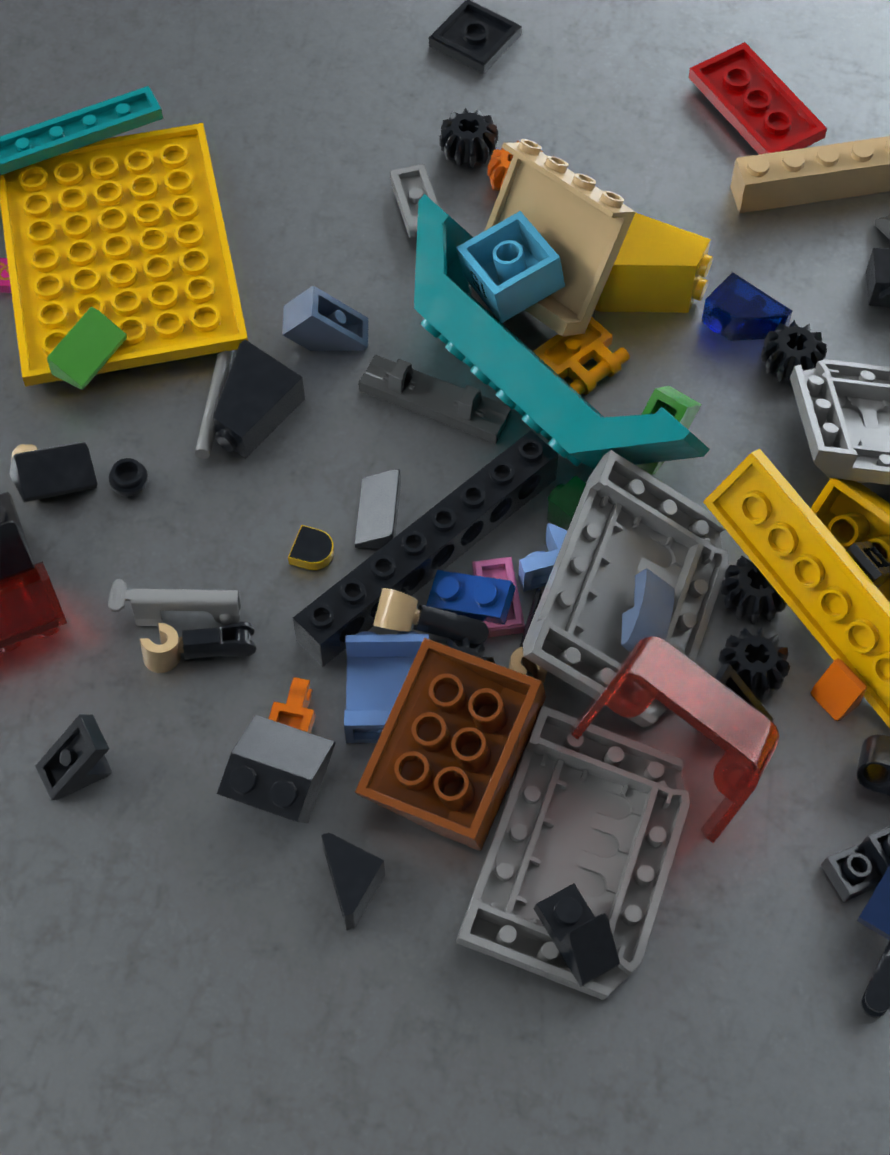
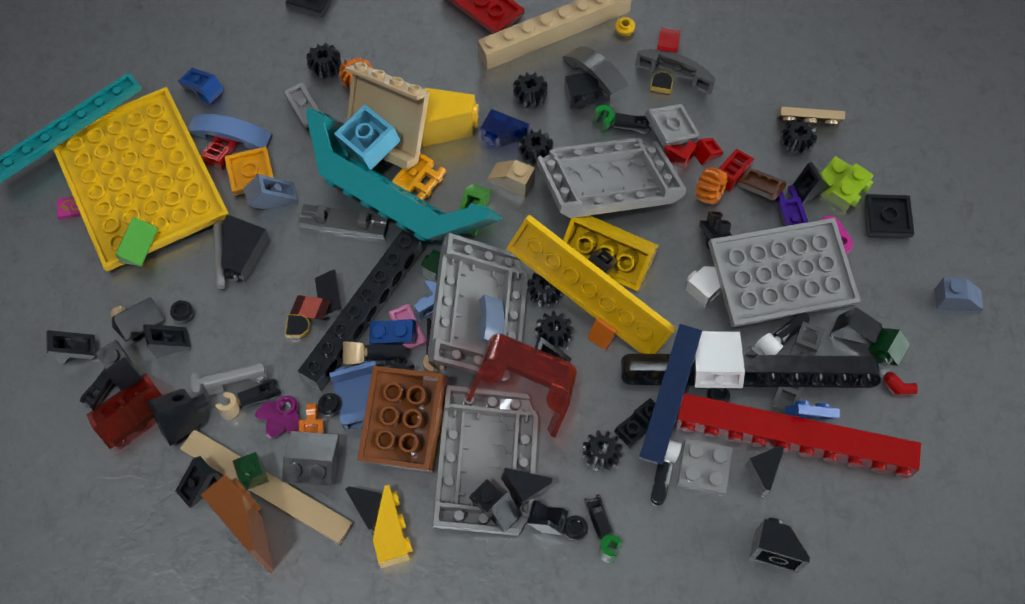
camera: 15 degrees left, 5 degrees up
none -> black slope [143,324,191,359]
none -> black torso [147,389,210,446]
none -> blue plate [178,68,224,105]
none -> tan tile [180,430,353,545]
none -> medium blue slope [187,114,272,150]
none -> red slope [201,136,239,170]
none -> dark orange slope [201,474,274,573]
none -> light orange plate [224,146,274,196]
none -> dark green brick [232,452,269,490]
none -> magenta plate [255,396,301,438]
none -> clear red sticker [290,295,331,320]
none -> black plate [318,393,342,416]
none -> yellow slope [372,485,412,569]
none -> tan slope [487,160,535,197]
none -> black slope [501,468,553,507]
none -> black gear [513,72,548,107]
none -> black panel [527,500,569,535]
none -> black plate [564,516,588,541]
none -> black gear [582,430,623,471]
none -> piece [584,494,623,563]

